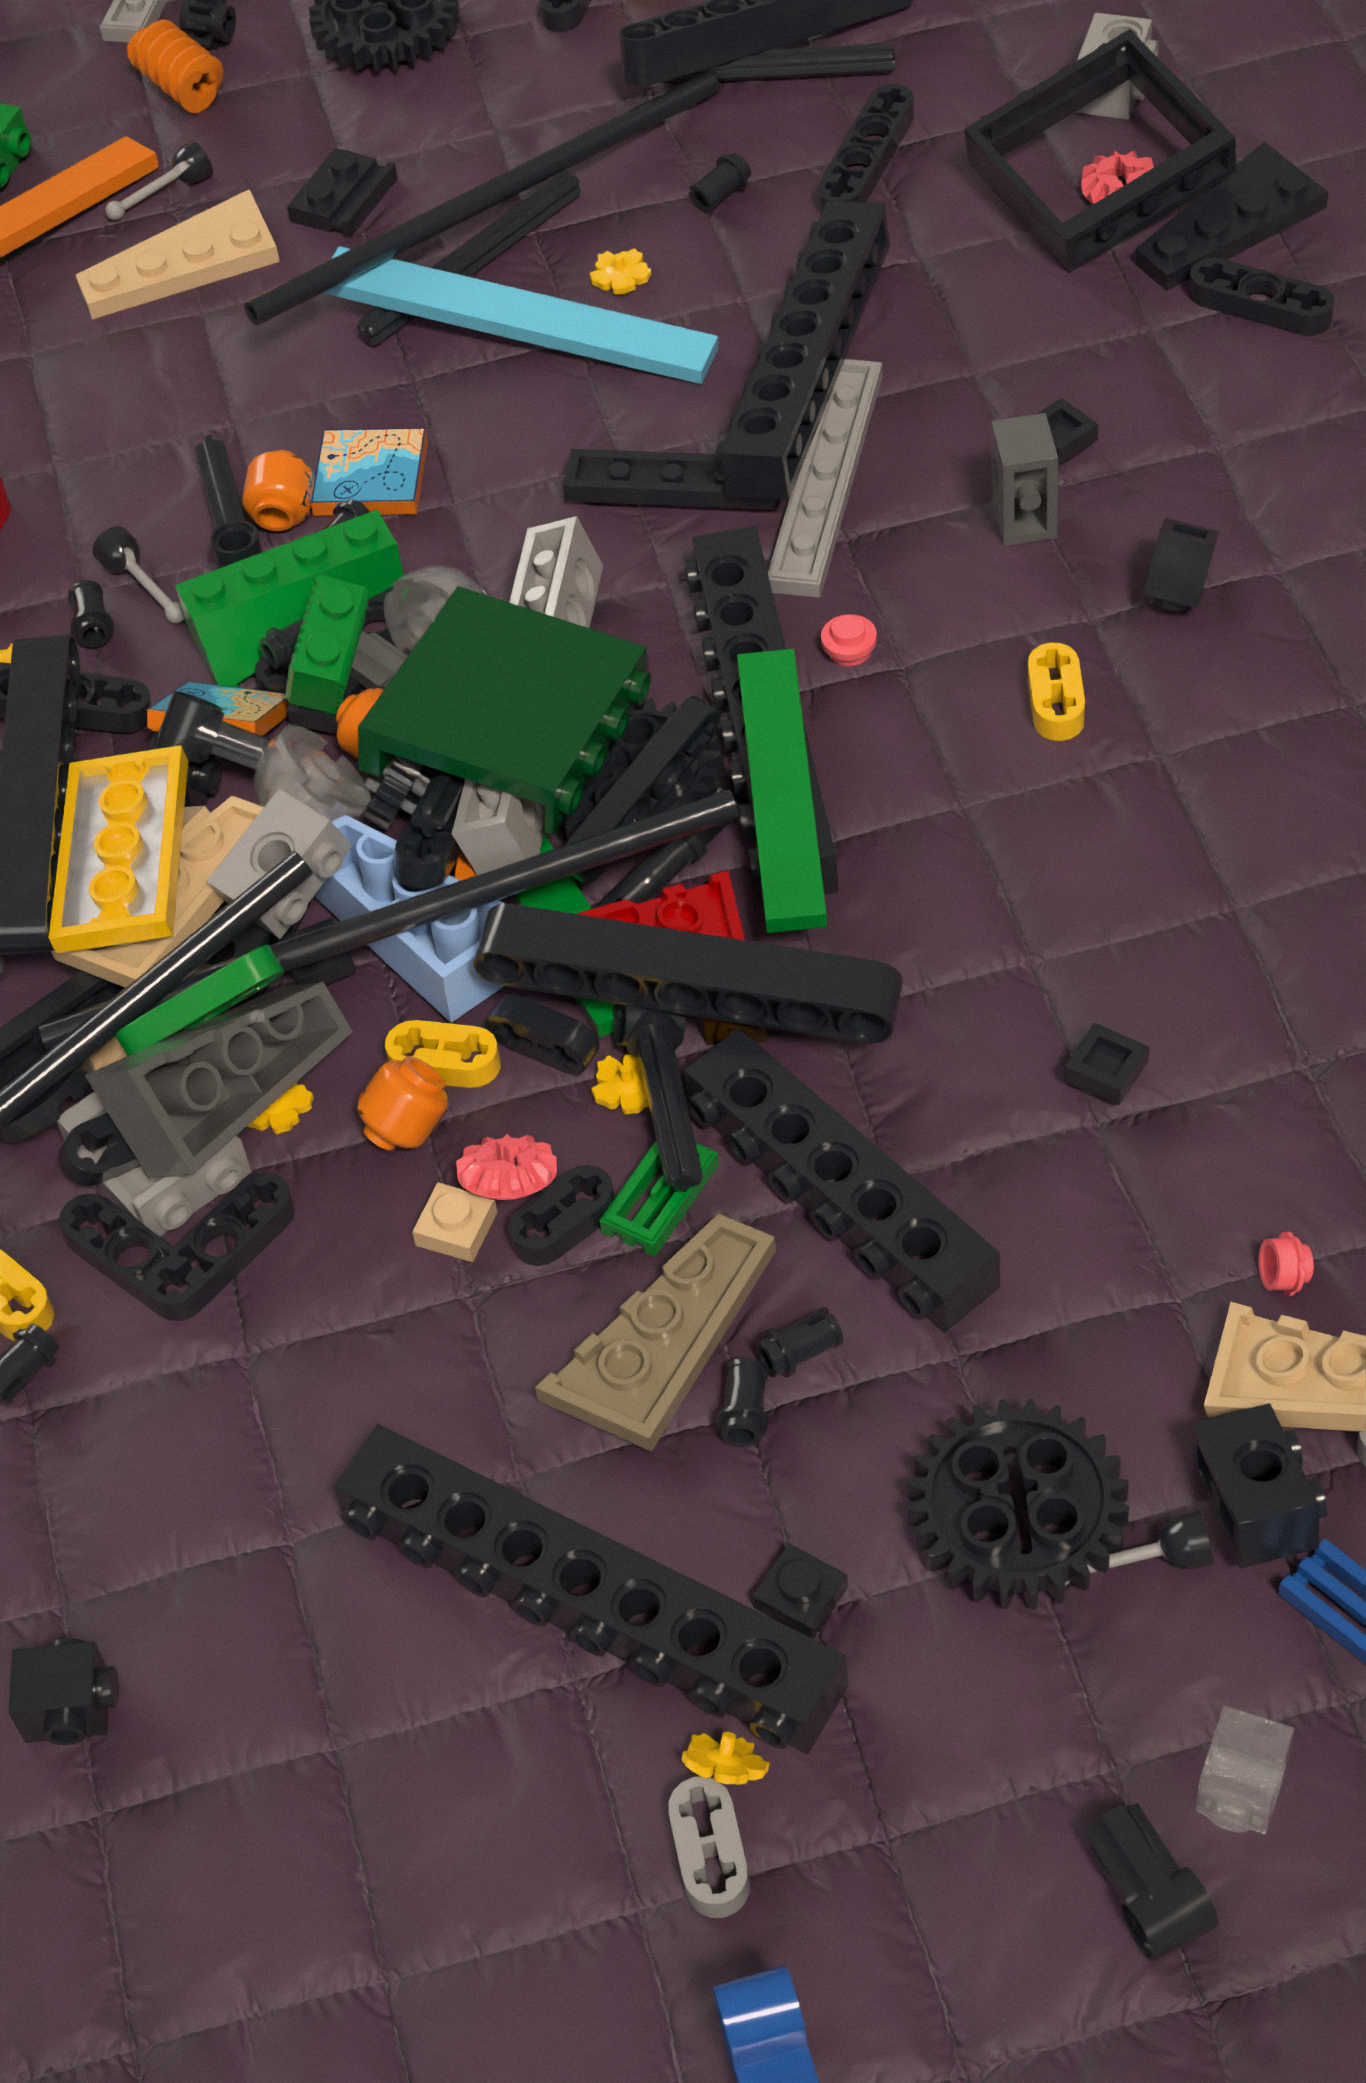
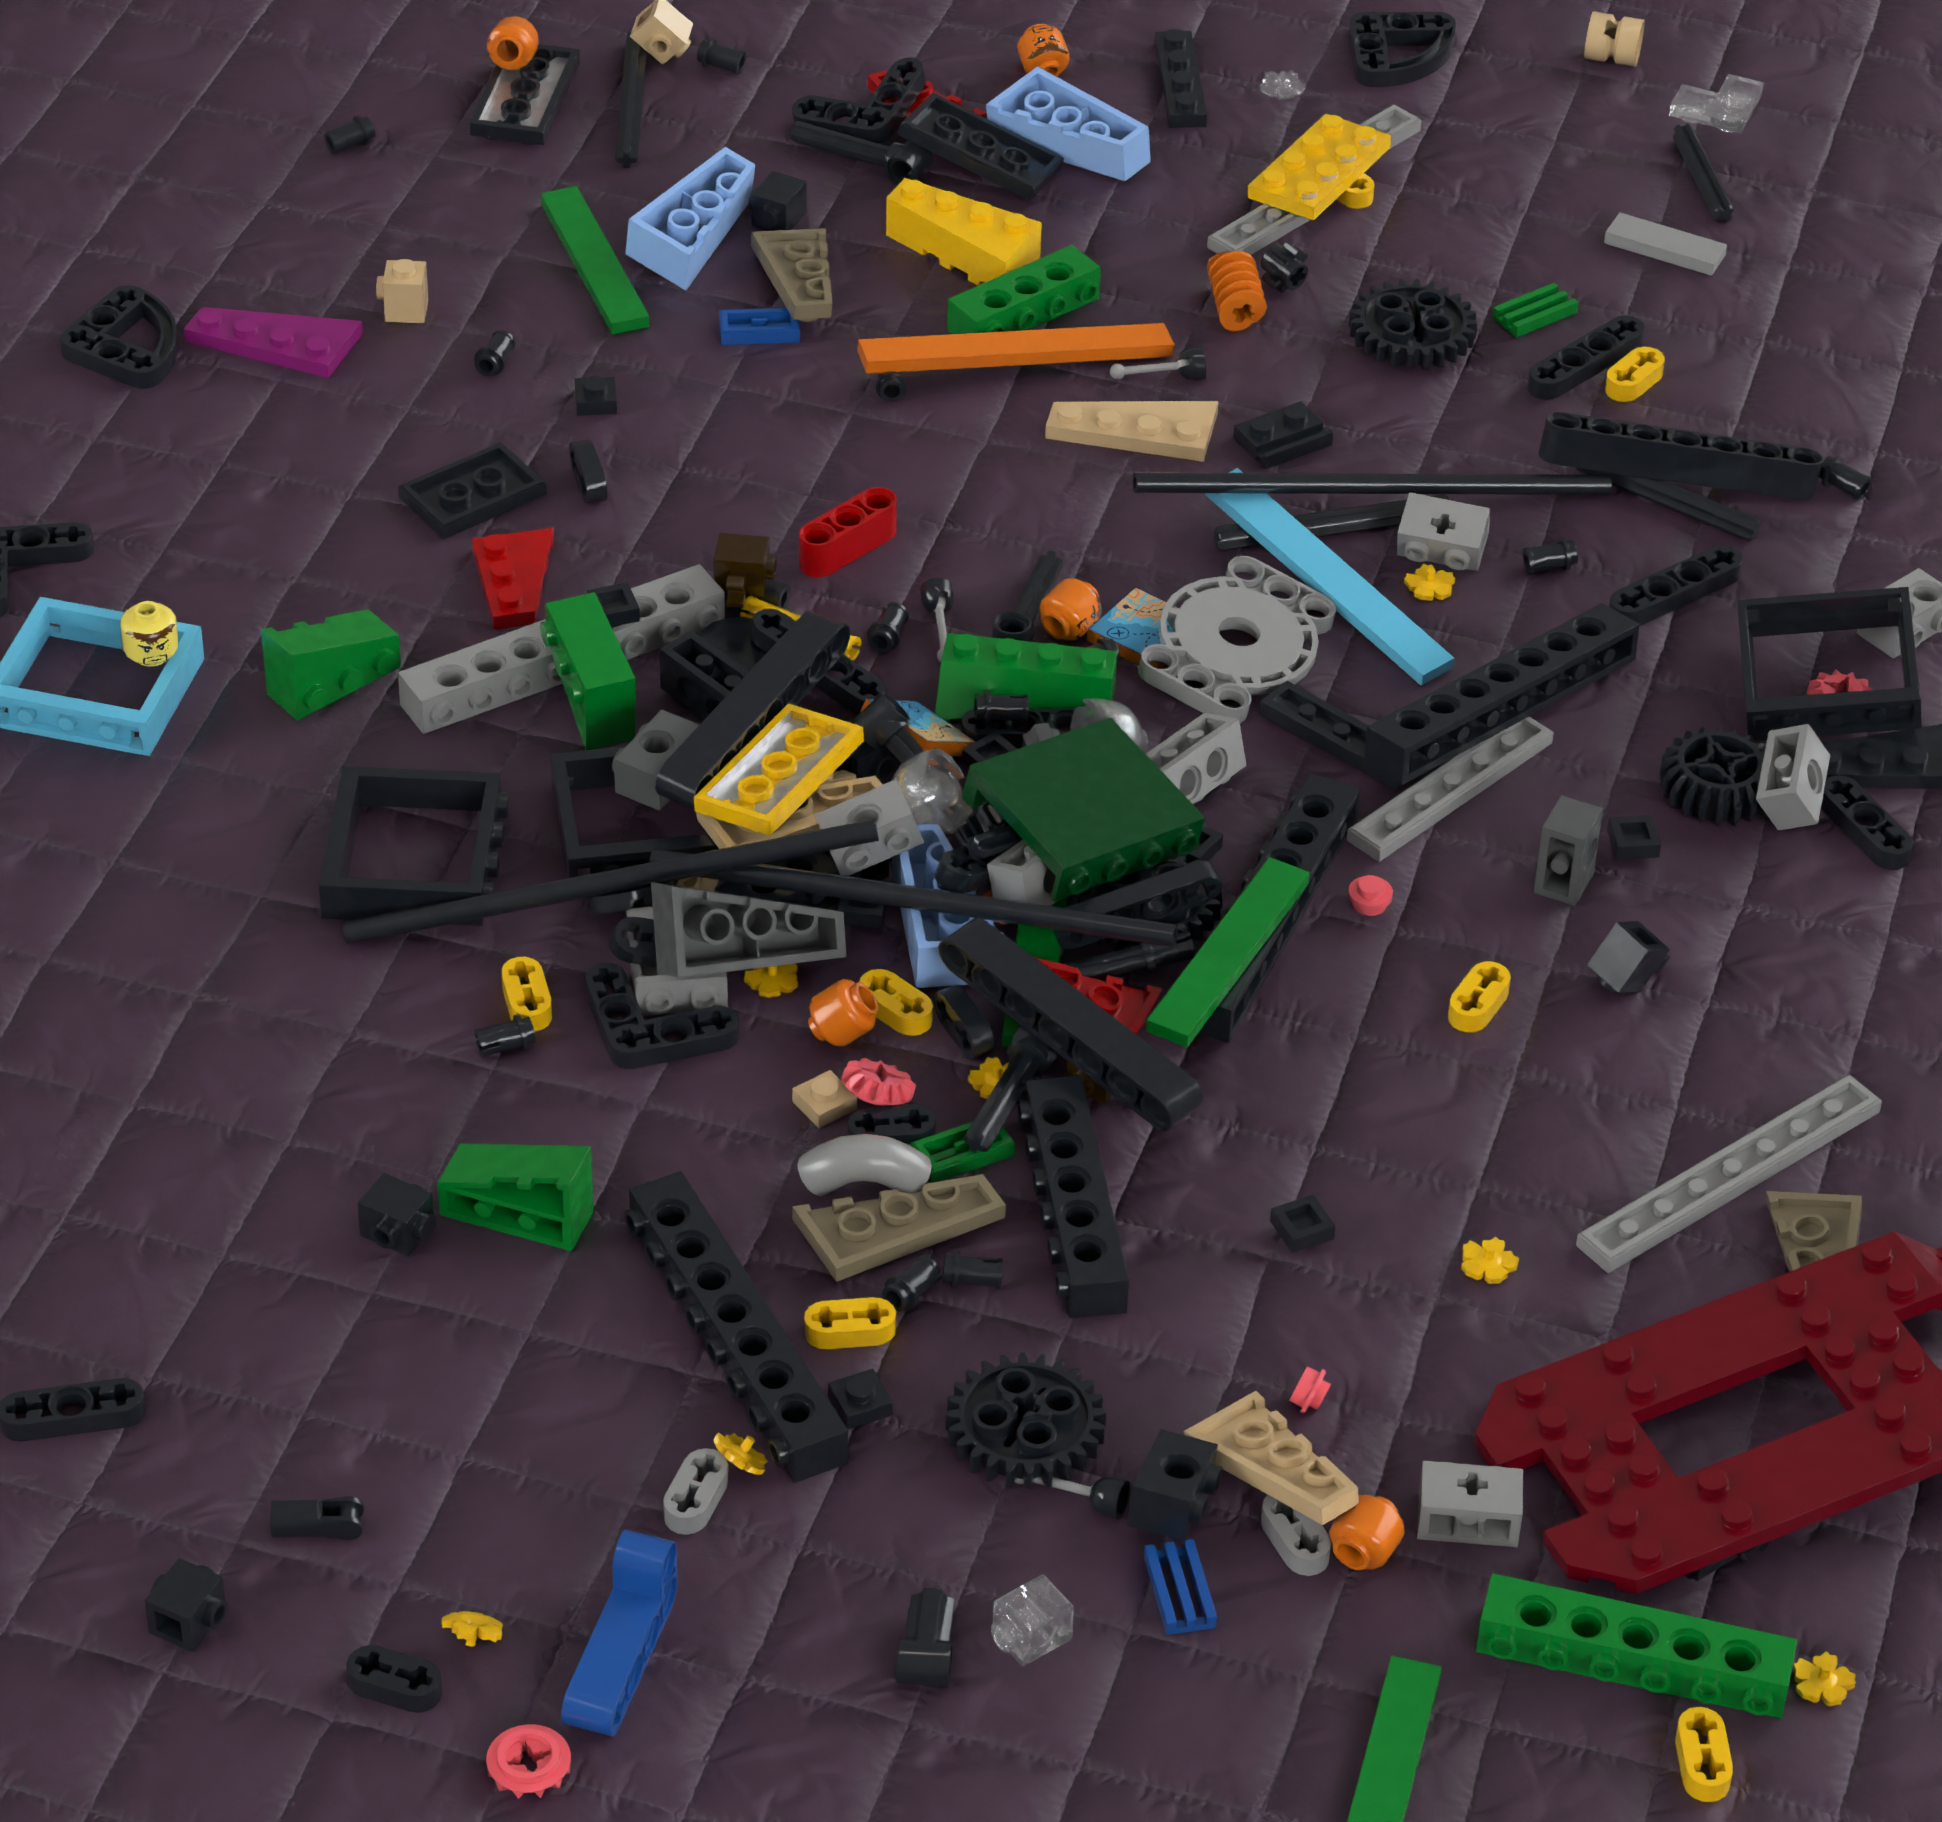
camera: 25 degrees right, 10 degrees down
green beam [115,945,285,1056] -> none
green brick [285,575,370,714] -> none
none -> green wedge [437,1144,594,1251]
none -> light grey cylinder [798,1134,932,1196]
none -> yellow beam [804,1297,896,1349]
none -> light grey piece [1138,556,1336,723]
none -> light grey brick [1397,492,1490,571]
none -> yellow plant [1461,1237,1519,1284]
none -> black gear [1659,727,1766,826]
none -> light grey brick [1756,724,1830,831]

